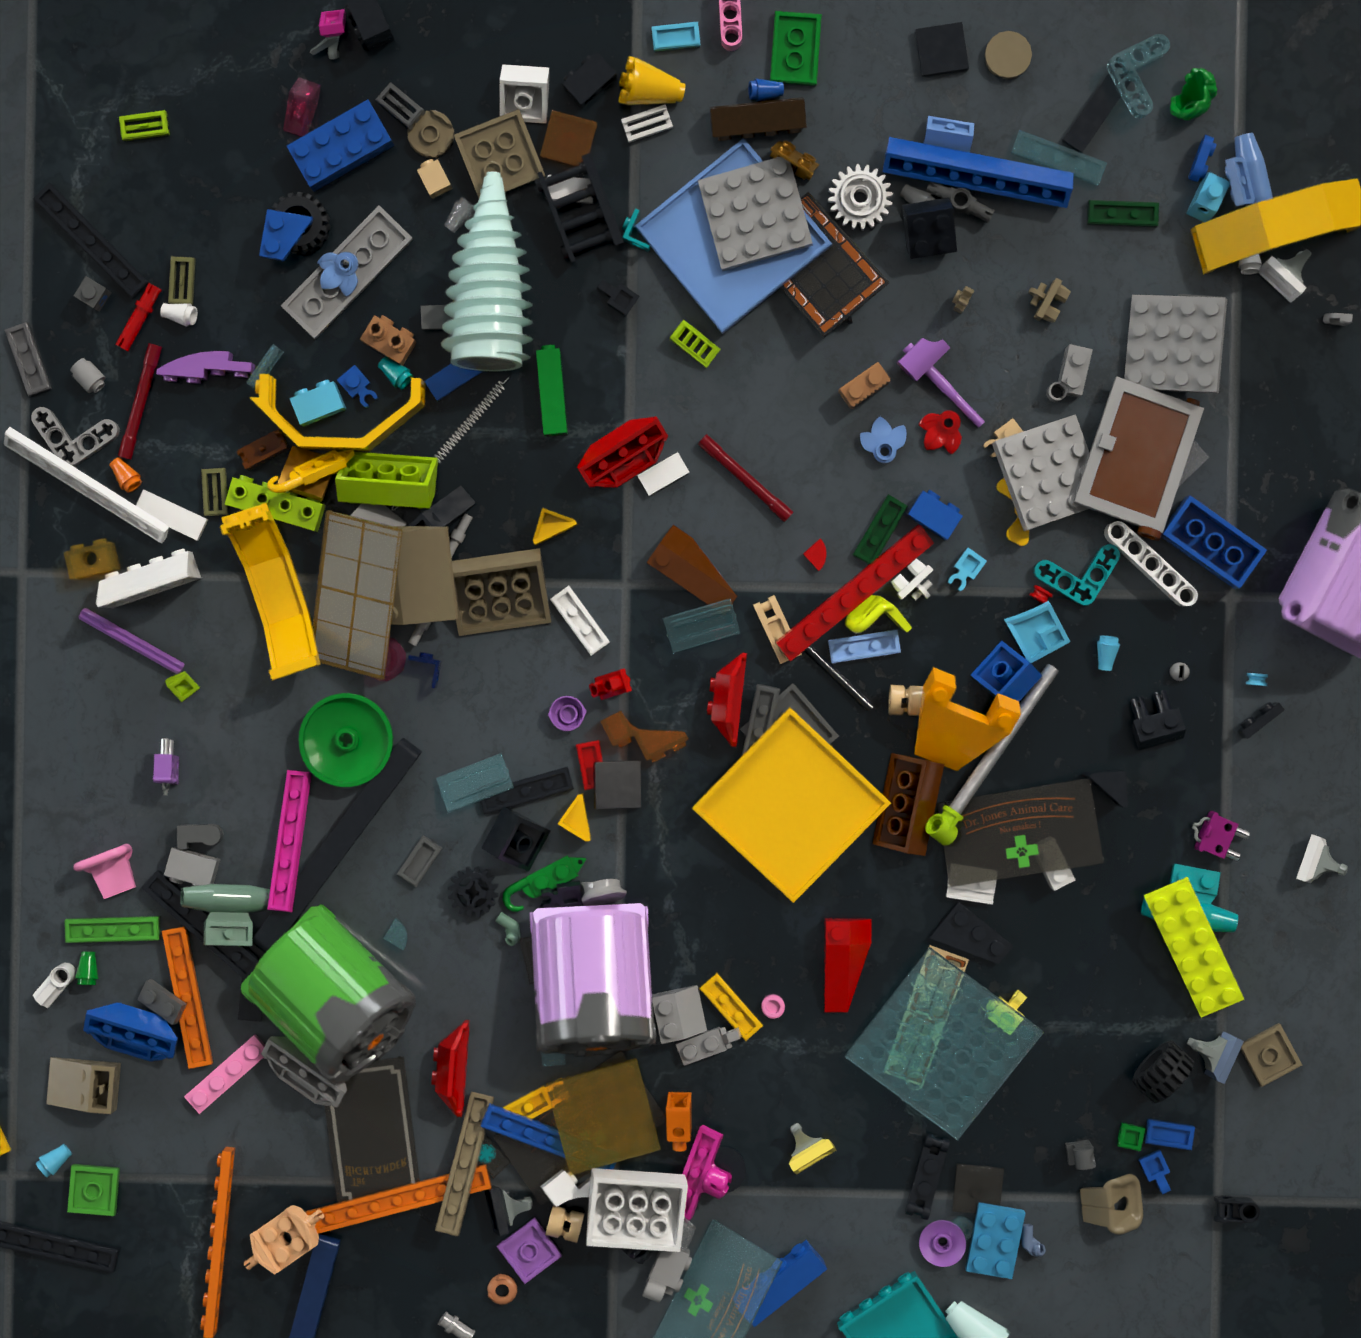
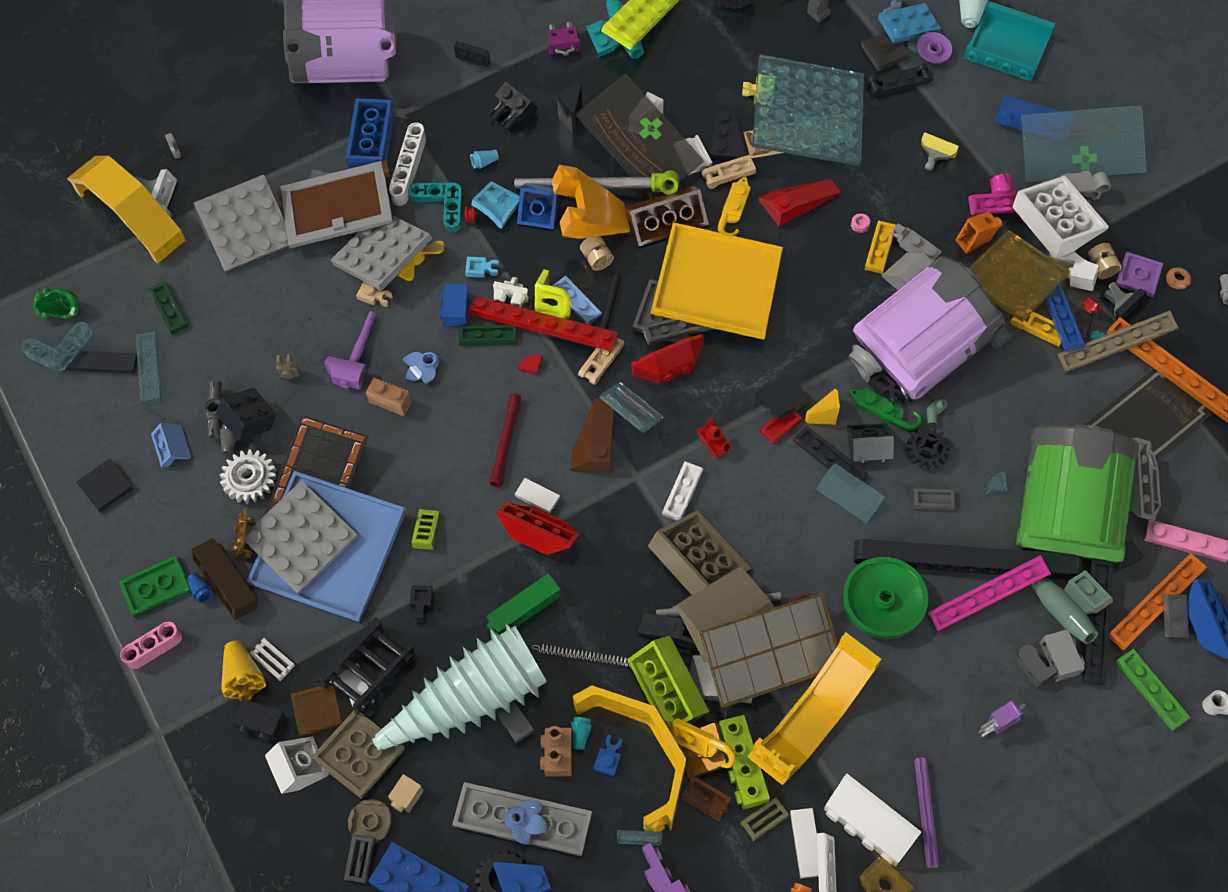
camera: 120 degrees left, 25 degrees down
bright pink piece [73,844,136,899] -> none
green cone [75,952,99,985] -> none
lime slope [165,671,200,702] -> none
medium azure brick [289,380,347,427] -> none
clear blue bracket [408,652,442,688] -> none
blue tile [424,364,484,402] -> none
red wedge [431,1020,470,1117] -> none
clear cone [444,197,474,233] -> none
yellow slope [533,508,578,545] -> none
medium lavender hat [548,696,587,731] -> none
clear orange arch [600,710,689,762] -> none
teal bracket [622,208,650,252] -> none
medium azure tile [652,22,700,52] -> none
blue brick [883,137,1074,208] -> none
red plate [919,410,962,454] -> none
dark tan tile [984,31,1032,79] -> none
dark tan hips [1028,278,1071,323] -> none
light grey hinge [1046,344,1093,402] -> none
light grey hinge [1170,662,1190,681] -> none
medium azure torso [1186,172,1230,222] -> none
blue plate [1188,135,1216,182] -> none
medium blue plate [1225,133,1273,207] -> none
medium azure bush [1246,673,1268,686] -> none
none -> tan plate [701,155,756,189]
none -> yellow plate [717,176,751,236]
none -> red plate [1082,297,1101,314]

